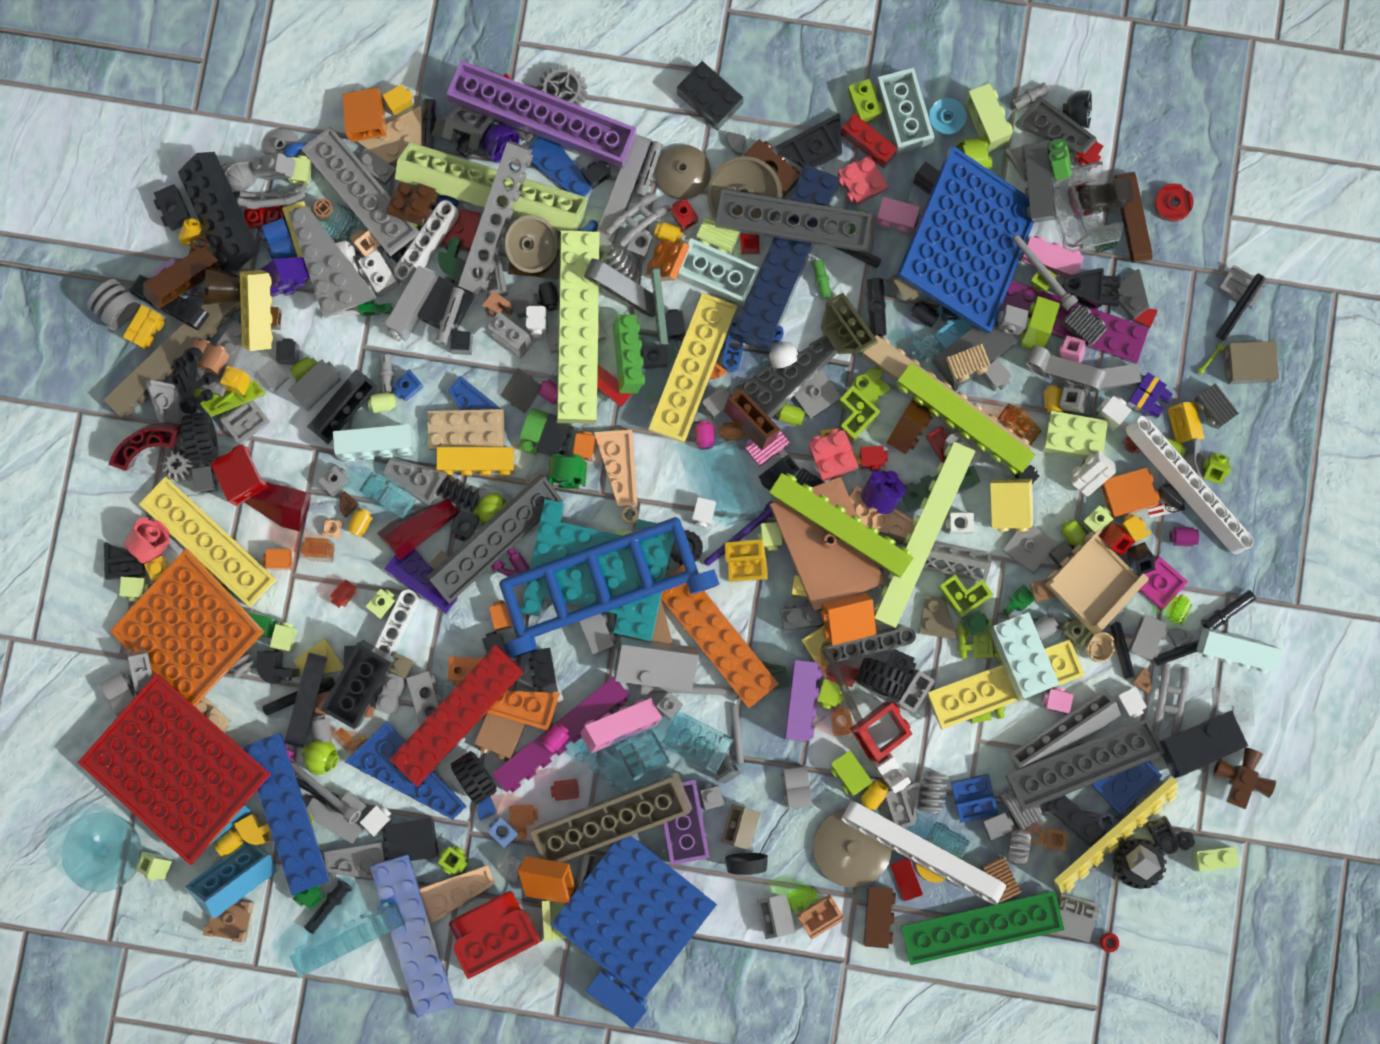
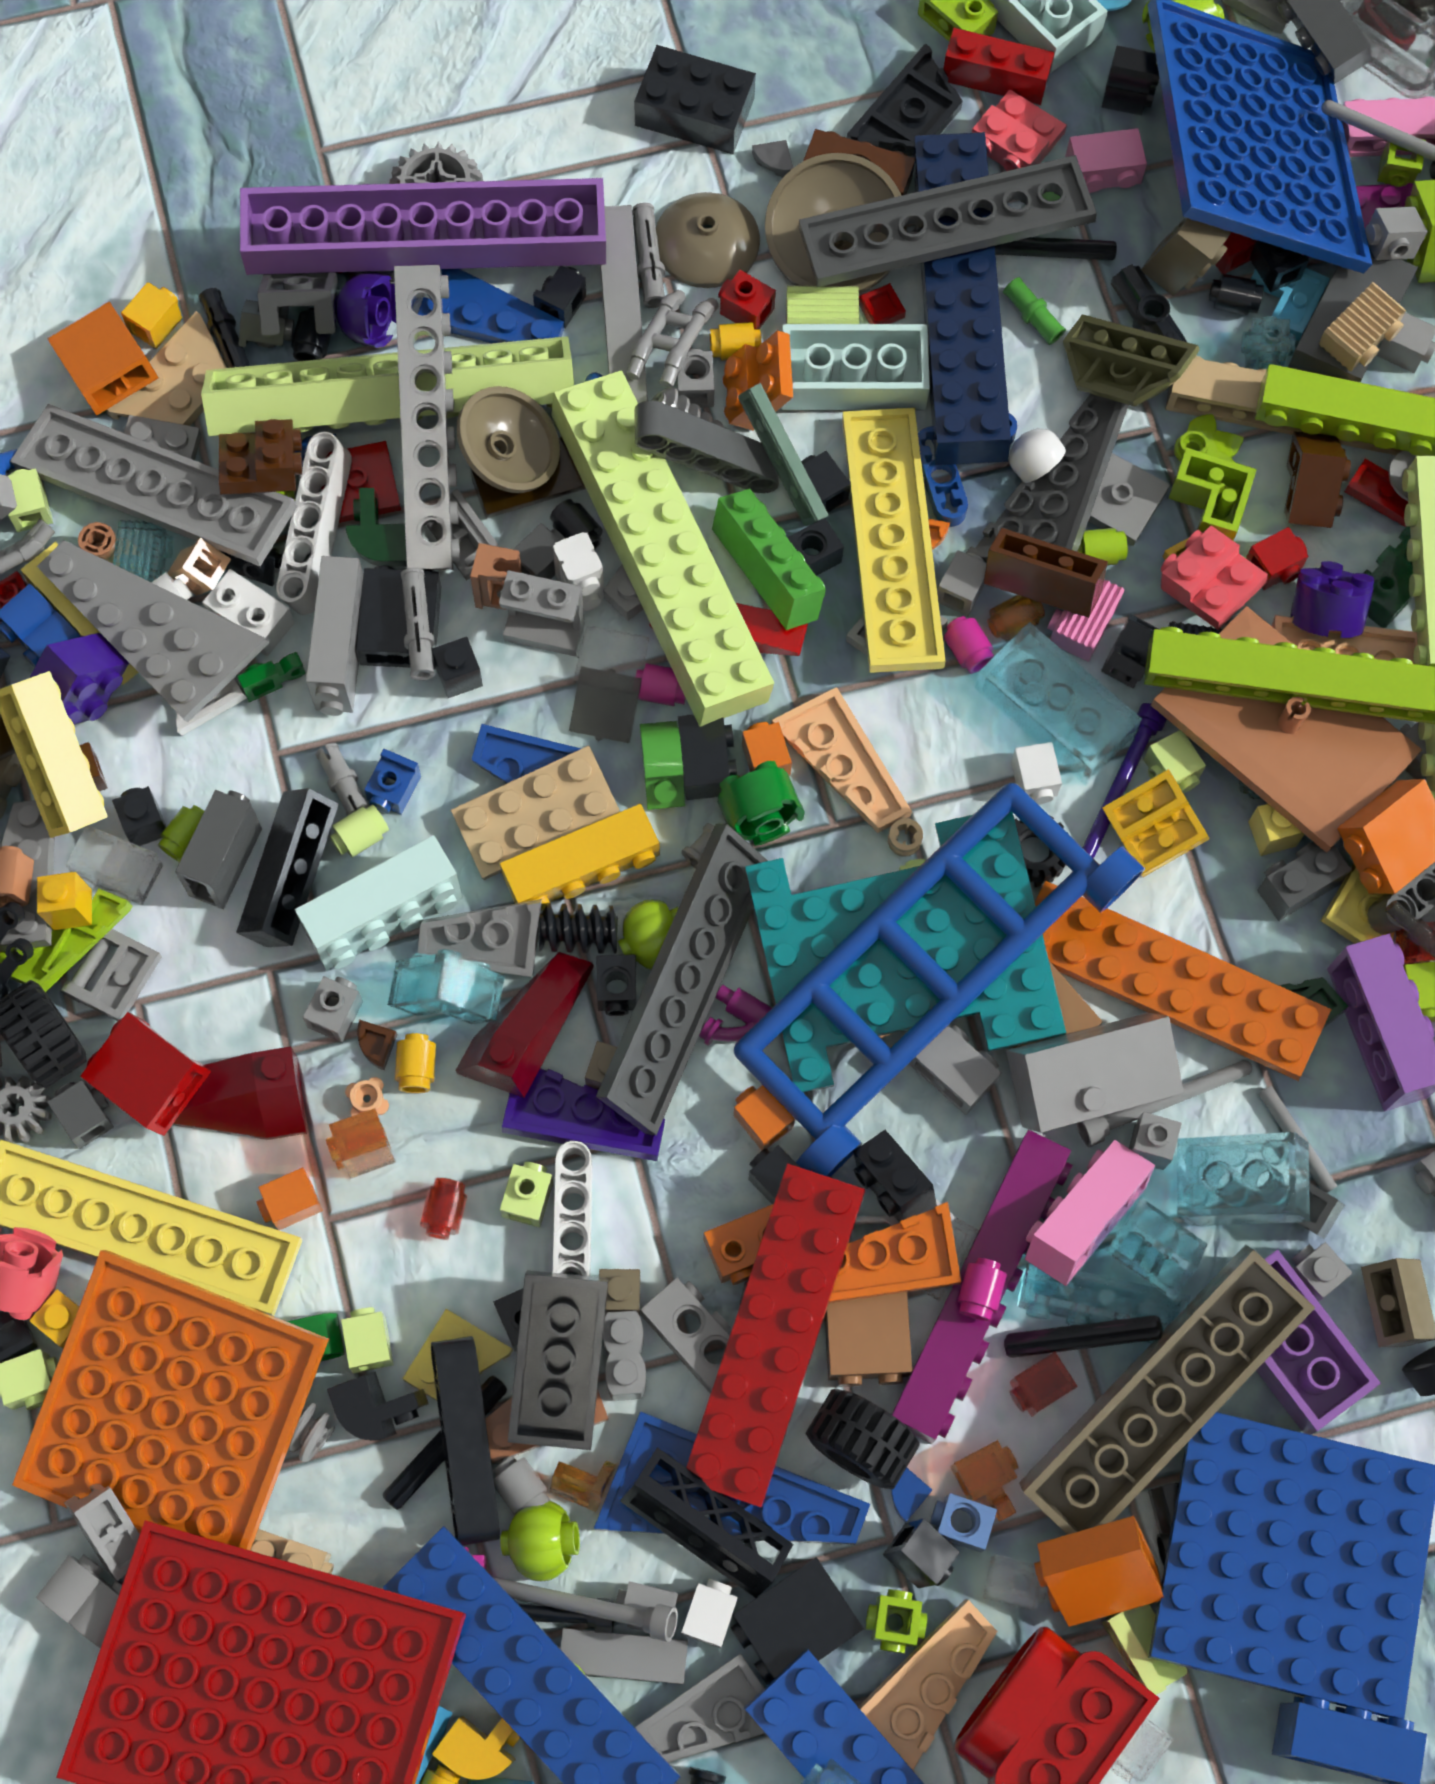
camera: 30 degrees left, 10 degrees down
none -> black fence [620,1447,794,1598]
none -> black brick [883,1518,960,1588]
none -> black axle [1004,1315,1163,1358]

